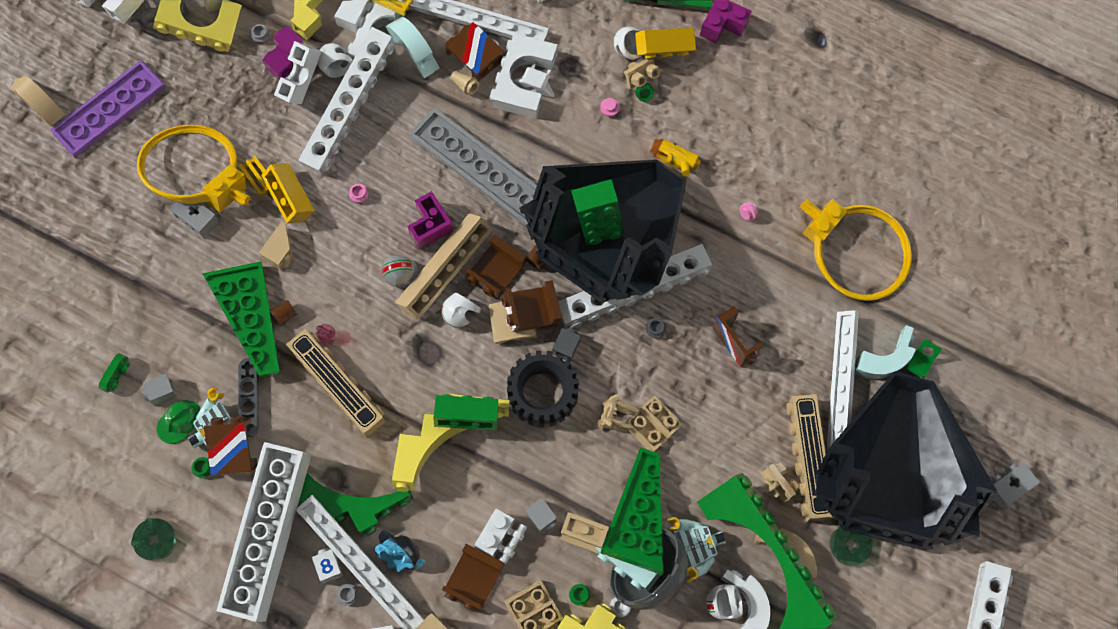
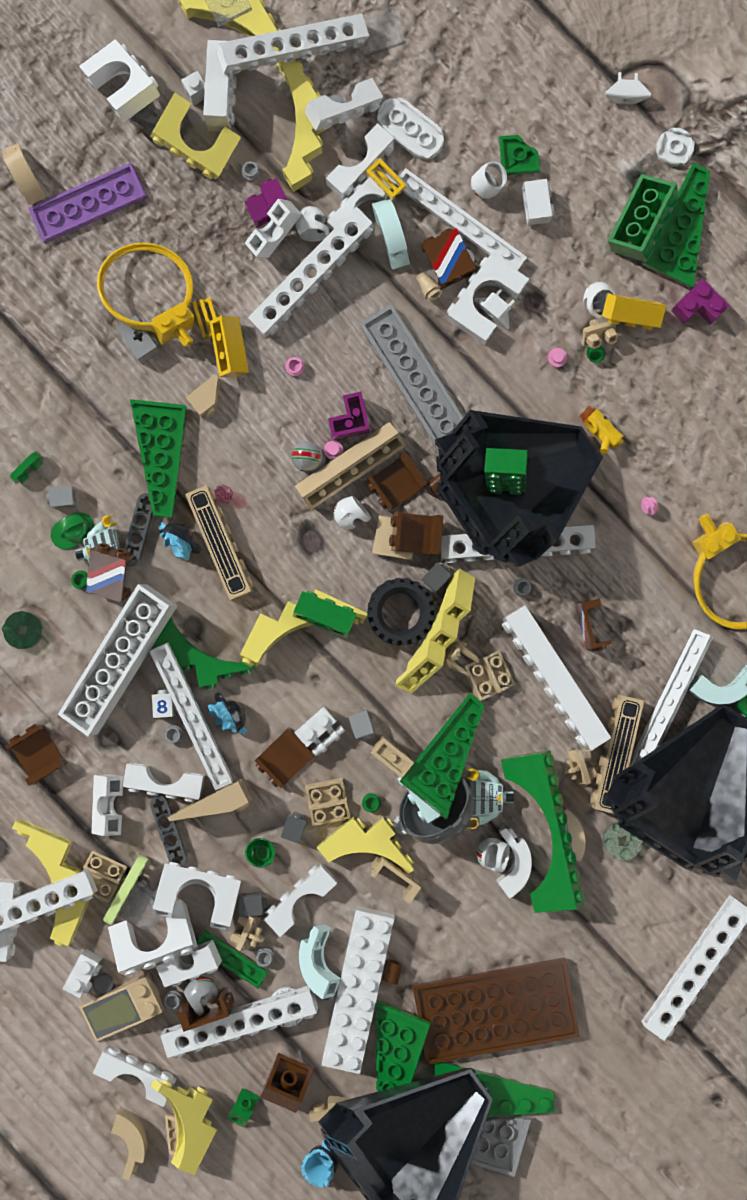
camera: 25 degrees right, 15 degrees up
reddish brown gear [271,300,297,325] -> none
none -> hair [159,522,202,561]
none -> bright pink plate [324,440,343,460]
none -> light yellow arch [395,569,475,694]
none -> white brick [501,605,611,751]

